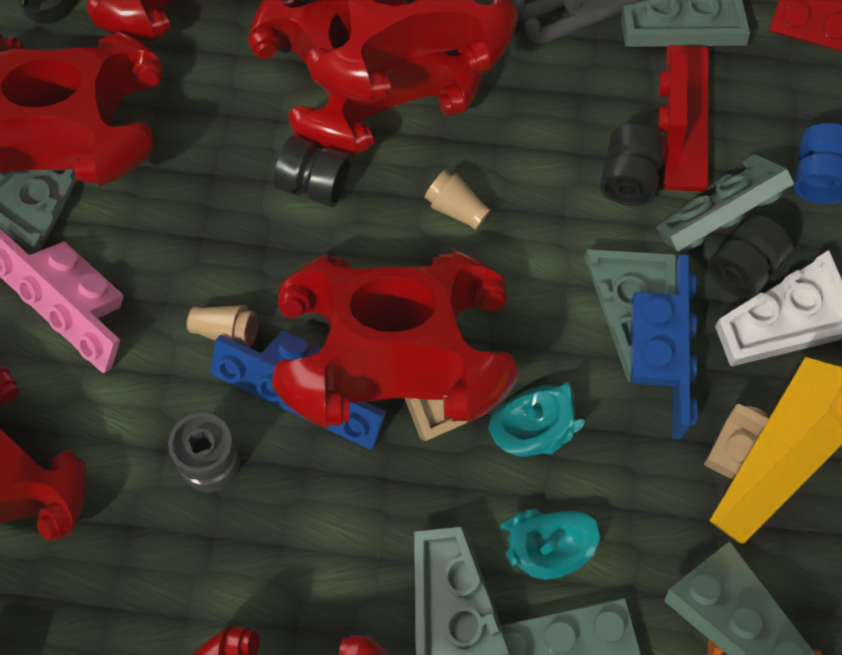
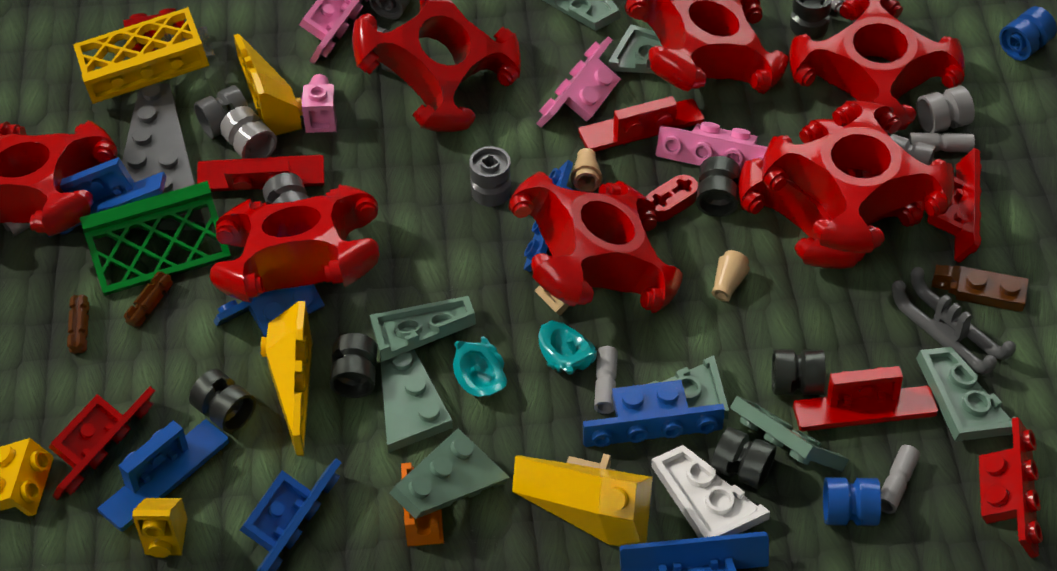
camera: 80 degrees right, 15 degrees down
none -> red bracket [579,96,705,152]
none -> light grey piece [594,346,618,414]
none -> red beam [646,175,698,222]
none -> bright pink bracket [655,122,767,170]
none -> light grey piece [881,445,920,514]

